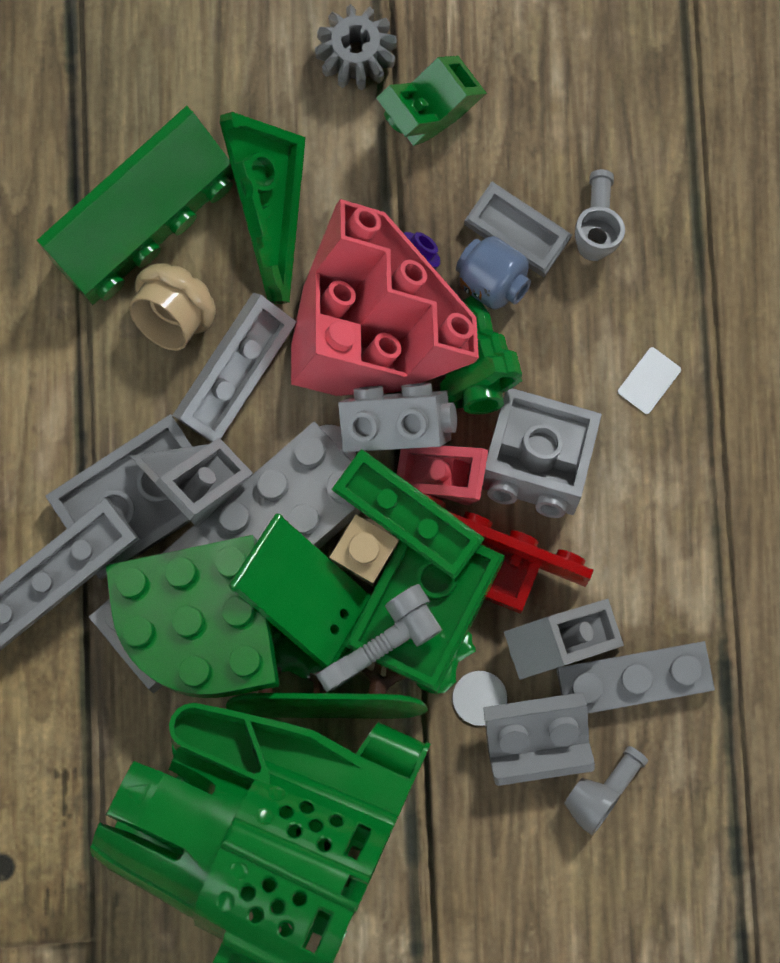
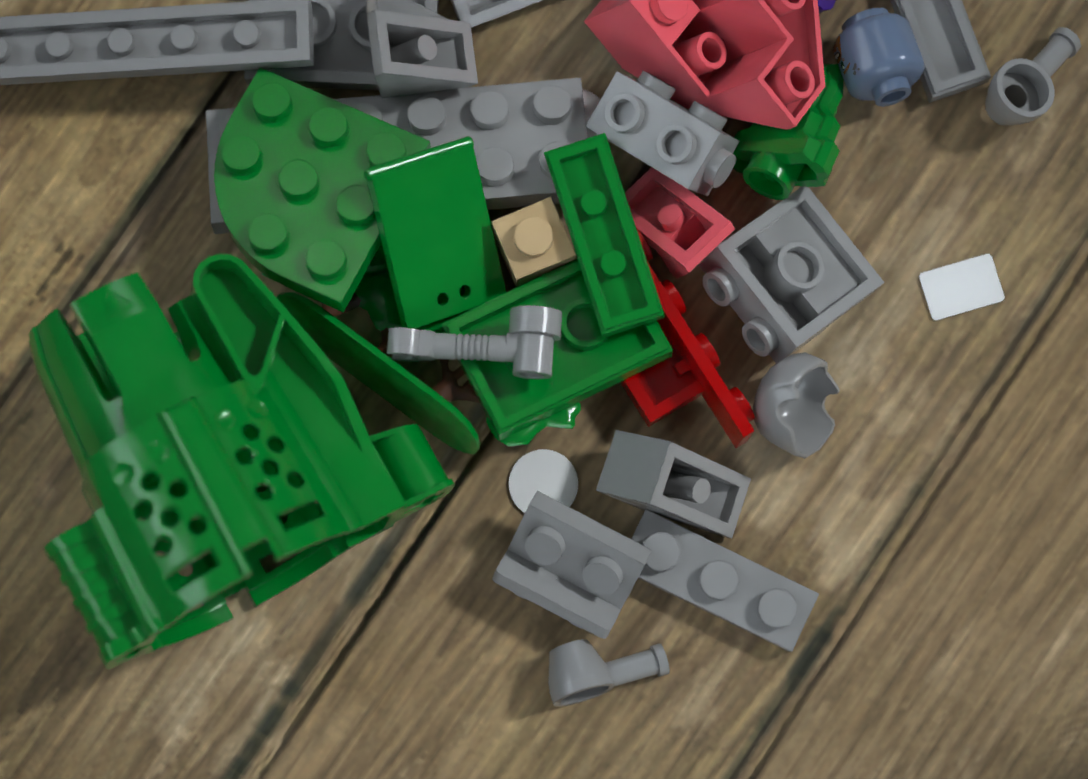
camera: 40 degrees right, 0 degrees up
none -> light grey hair [753,352,839,459]

